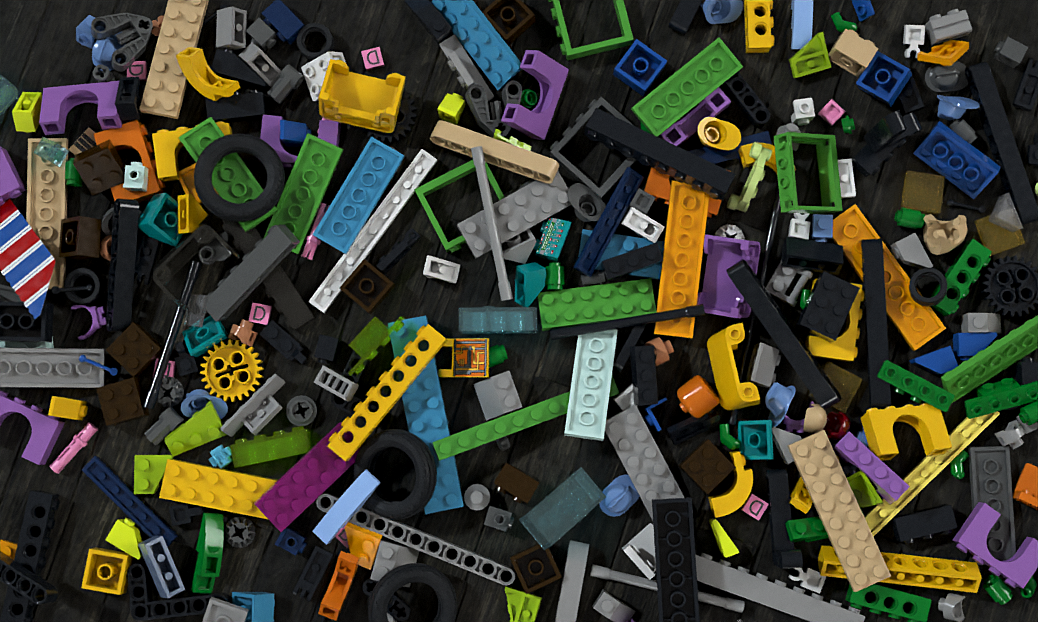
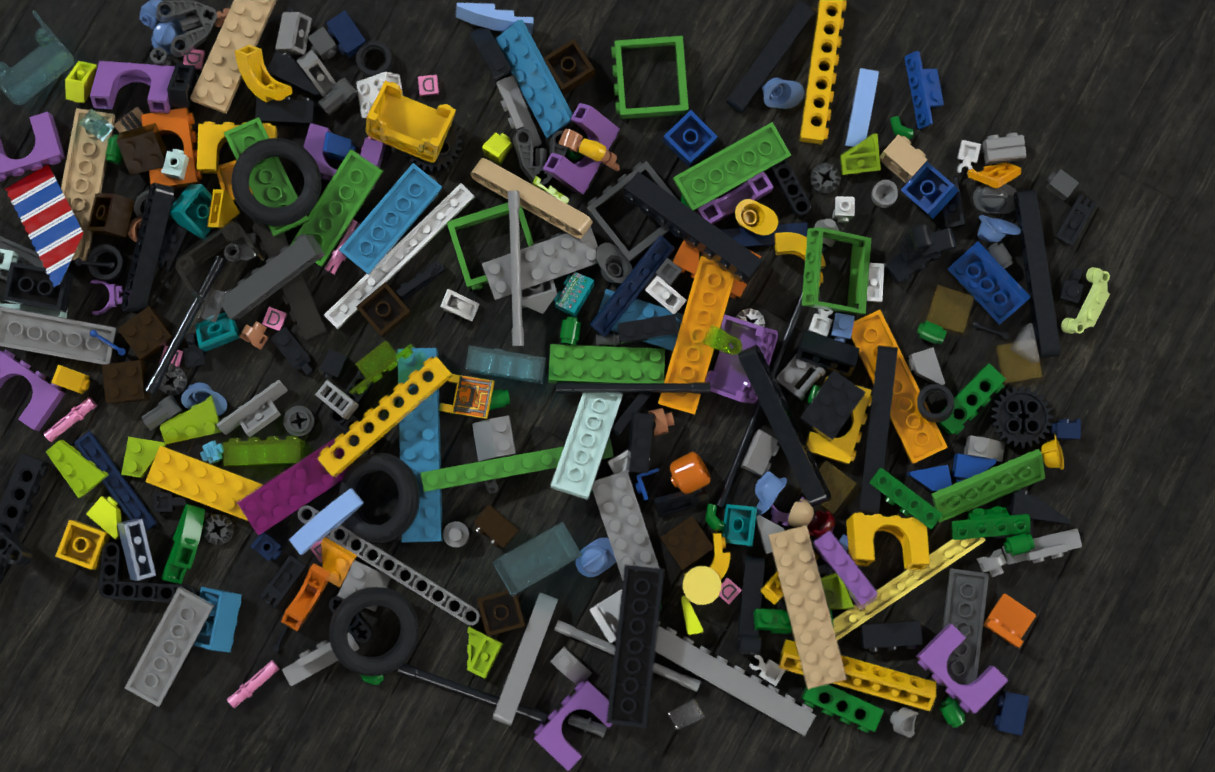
camera: 10 degrees right, 0 degrees up
yellow gear [200,339,264,402] -> none
dark grey brick [484,505,515,532] -> none
teal slope [515,262,547,308] -> none
yellow windscreen [707,323,760,410] -> none
yellowish green plate [727,142,772,212] -> none
bright pink tile [818,99,846,126] -> none
green plate [841,115,855,134] -> none
tan piece [923,214,967,255] -> none
green arm [950,450,969,479] -> none
green arm [1021,575,1037,598] -> none
none -> lime wing [46,440,109,498]
none -> piece [559,129,620,171]
none -> light yellow tile [683,566,721,605]
none -> clear neon green piece [703,325,742,355]
none -> dark grey gear [810,163,841,193]
none -> light grey piece [871,180,898,208]

